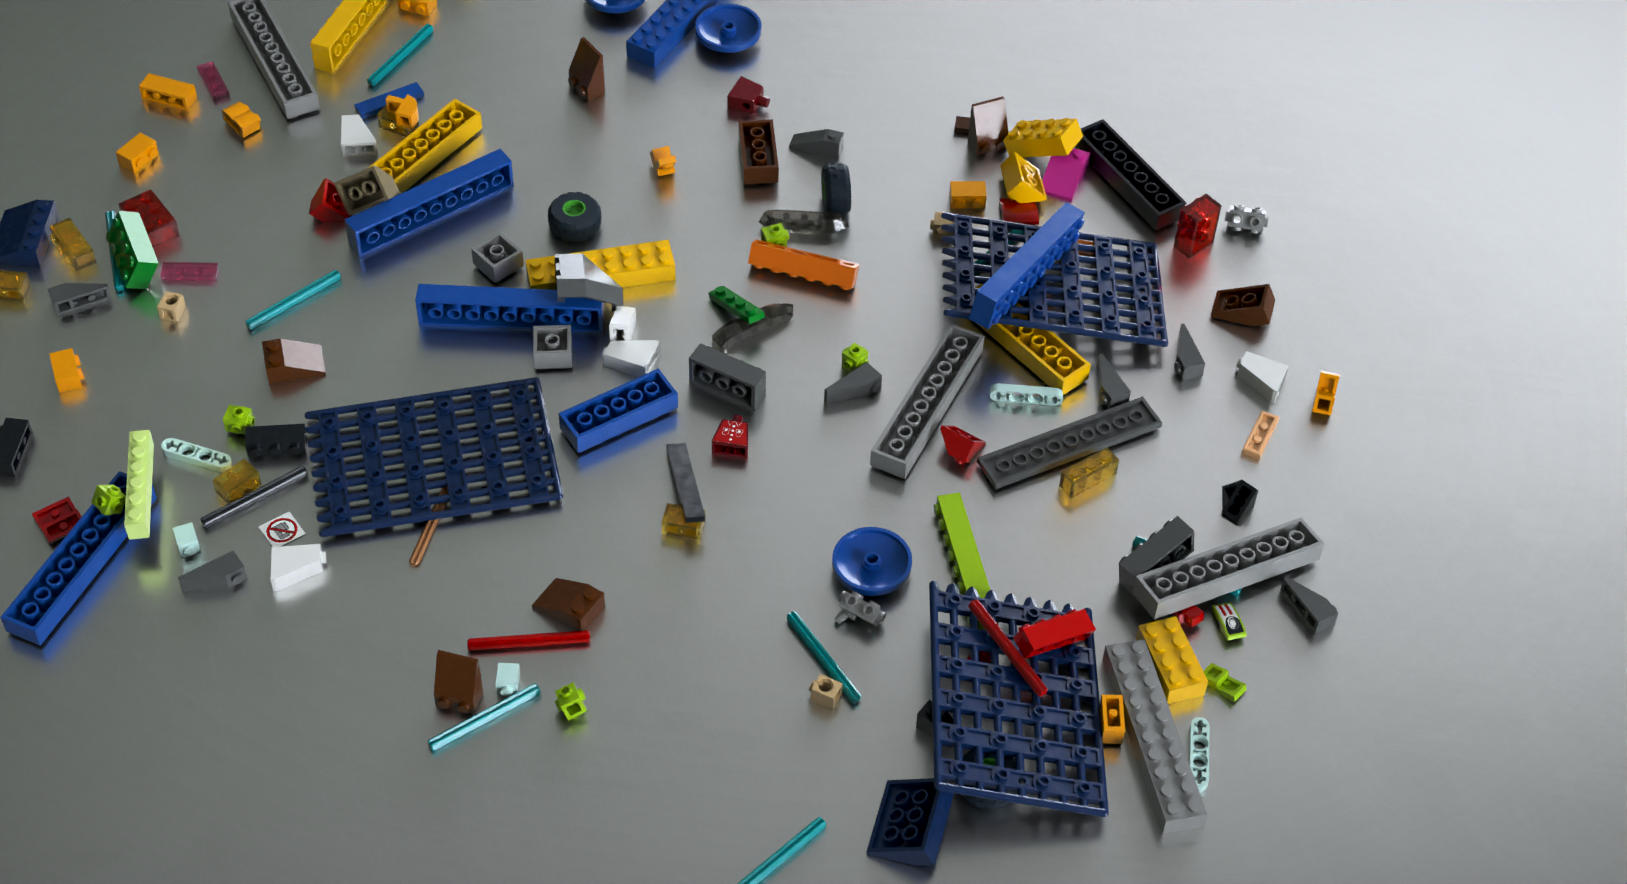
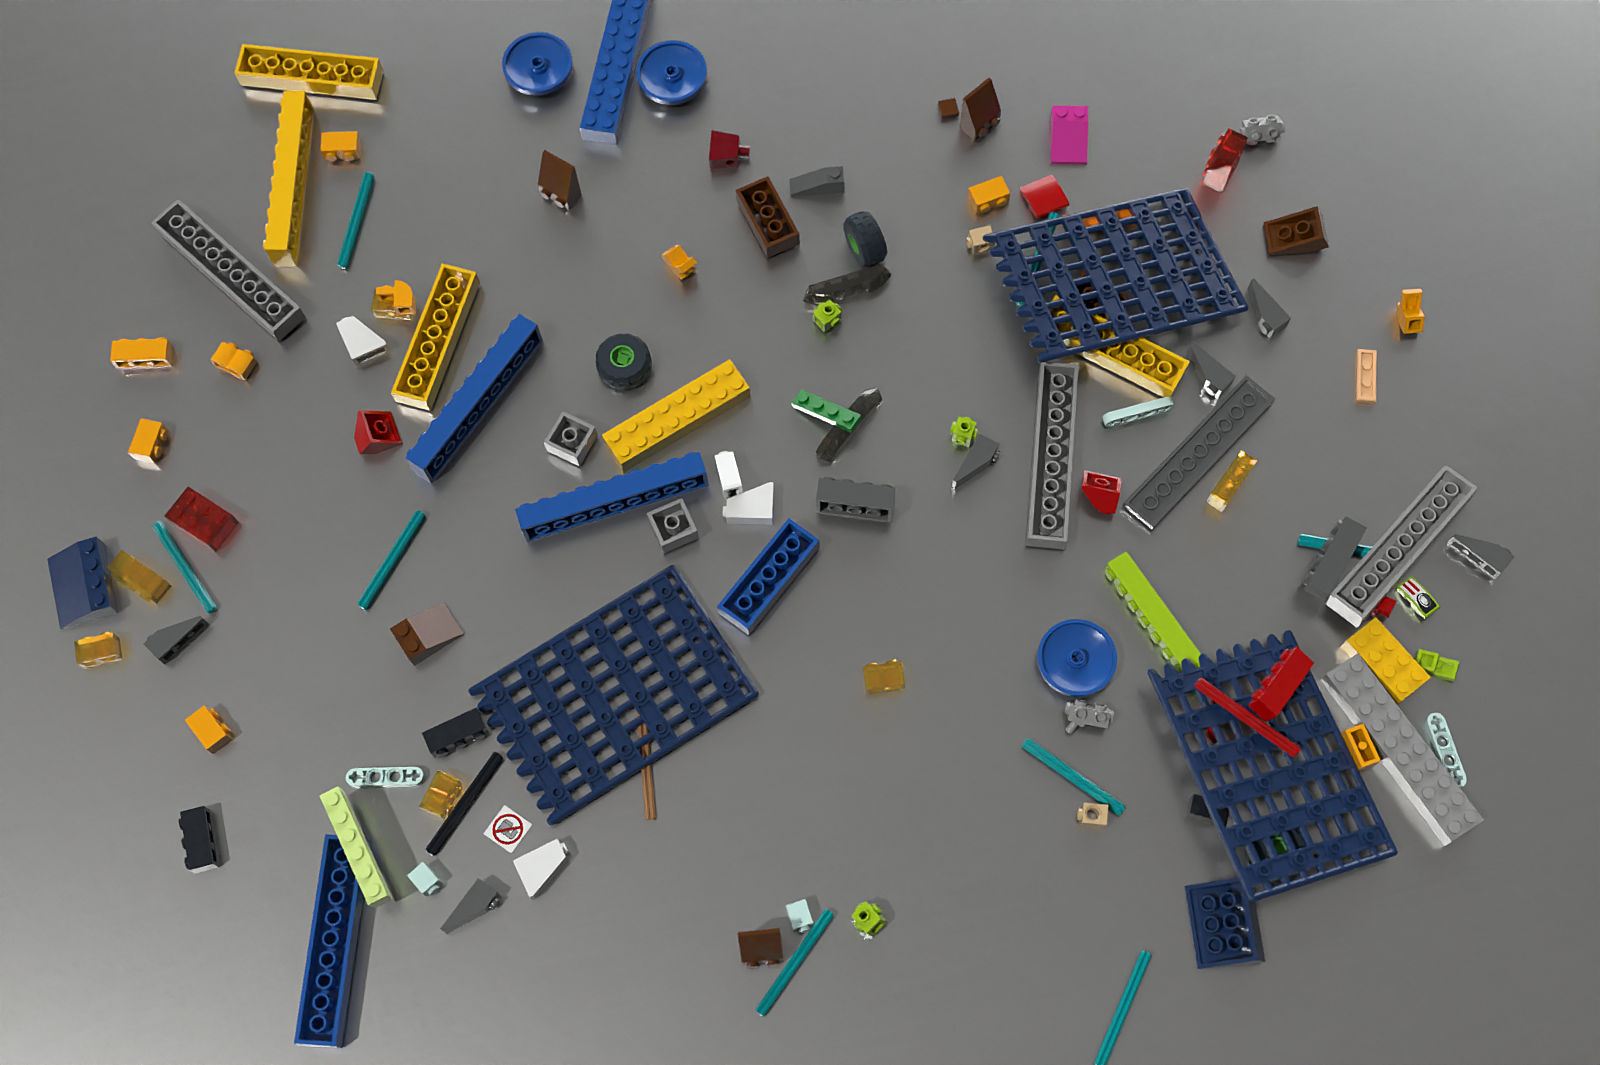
camera: 15 degrees left, 20 degrees up
red slope [32,496,82,544] -> none
lime brick [91,484,126,516] -> none
green brick [106,211,159,289] -> none
tan brick [157,291,186,323] -> none
clear pink tile [160,262,219,280] -> none
clear pink tile [197,61,230,101] -> none
lime brick [223,405,255,435] -> none
dark tan slope [334,165,400,215] -> none
blue tile [354,82,424,119] -> none
red axle [467,630,590,650] -> none
reddish brown slope [532,578,605,631] -> none
dark grey panel [554,254,624,311] -> none
black tile [666,443,705,523] -> none
torso [712,415,748,459] -> none
orange brick [748,239,860,290] -> none
blue brick [969,202,1085,329] -> none
yellow slope [1000,151,1047,203] -> none
yellow brick [1003,118,1083,157] -> none
black brick [1074,119,1187,230] -> none
black slope [1221,479,1258,523] -> none
white slope [1236,351,1288,403] -> none

